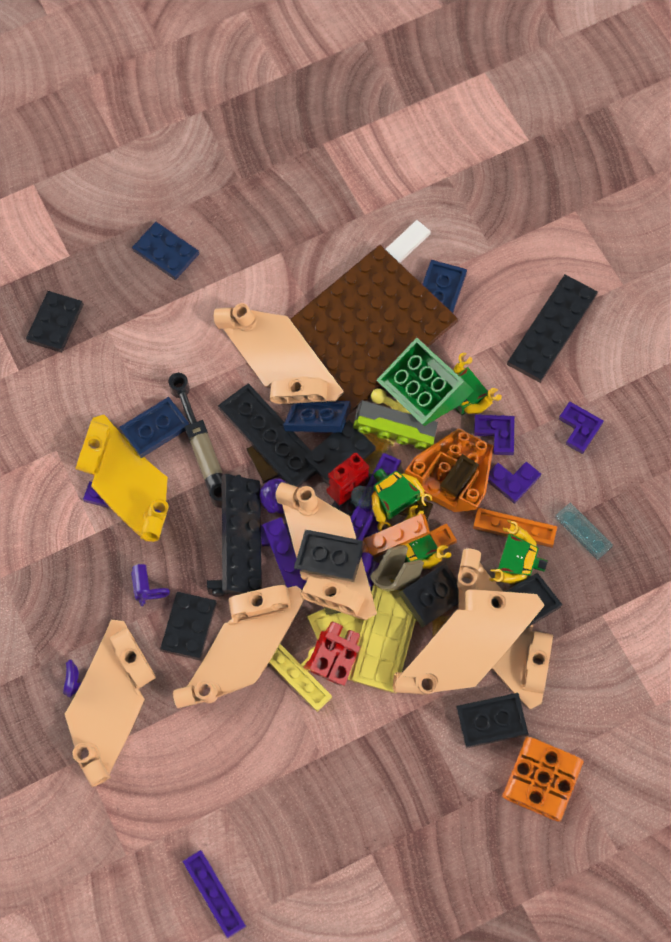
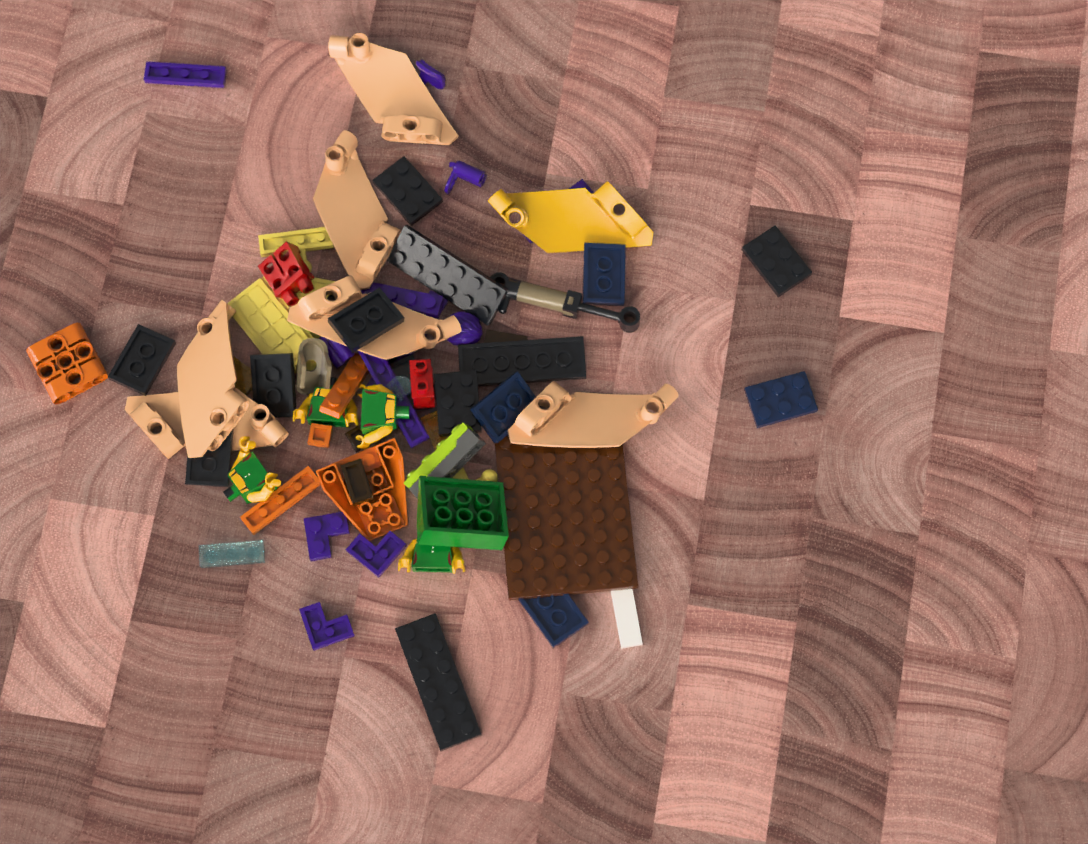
camera: 125 degrees right, 5 degrees up
black plate [207,580,229,597] -> none

